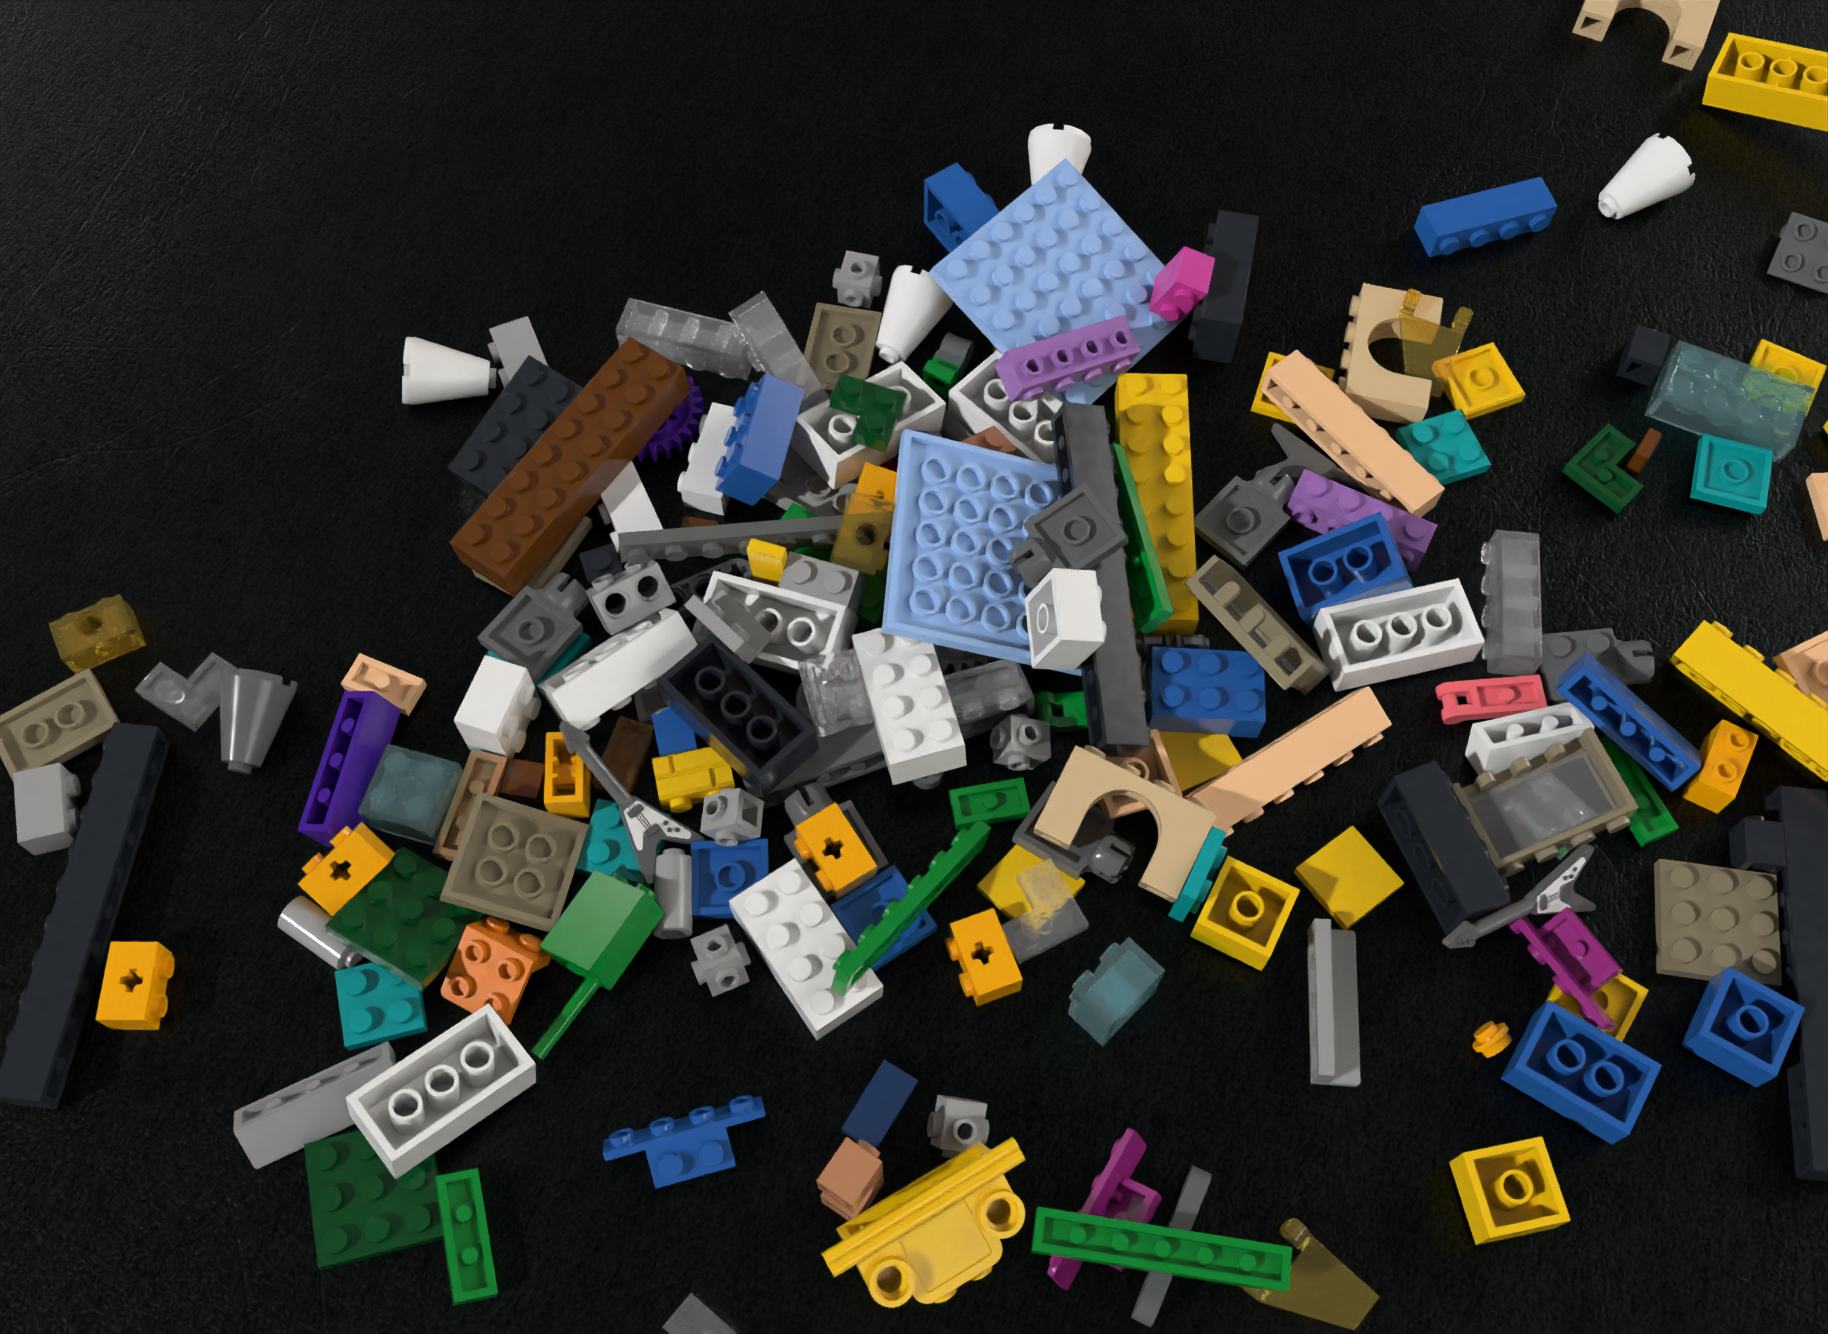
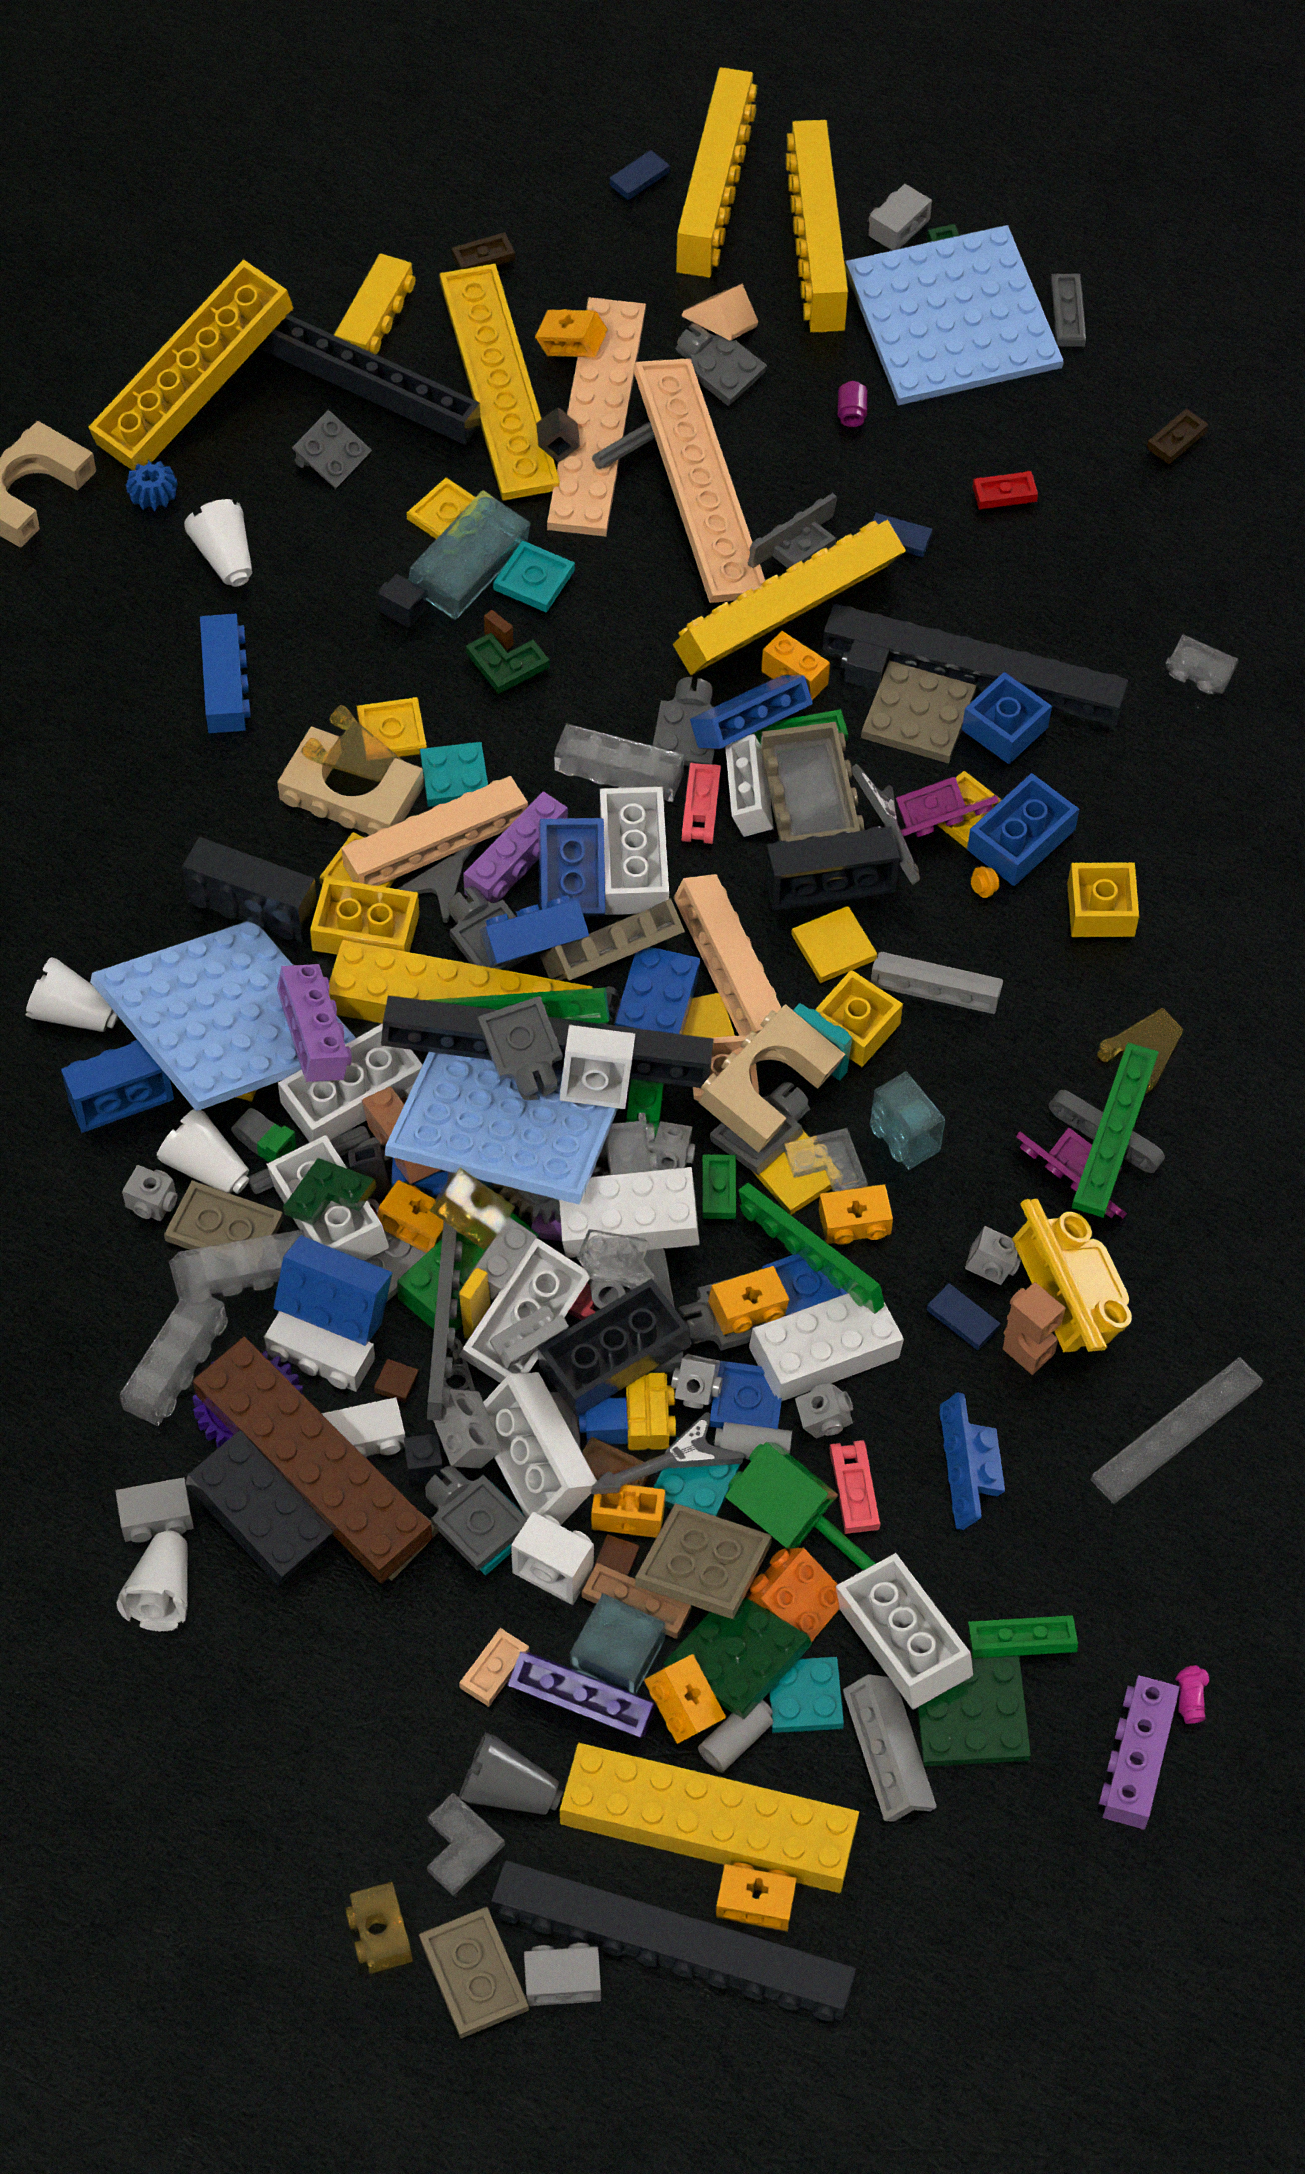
camera: 80 degrees left, 5 degrees down
dark pink brick [1148,246,1215,322] -> none
none -> blue gear [126,460,177,511]
none -> yellow brick [310,877,420,955]
none -> blue brick [480,895,589,966]
none -> yellow brick [560,1743,859,1893]
none -> coral plate [830,1440,880,1534]

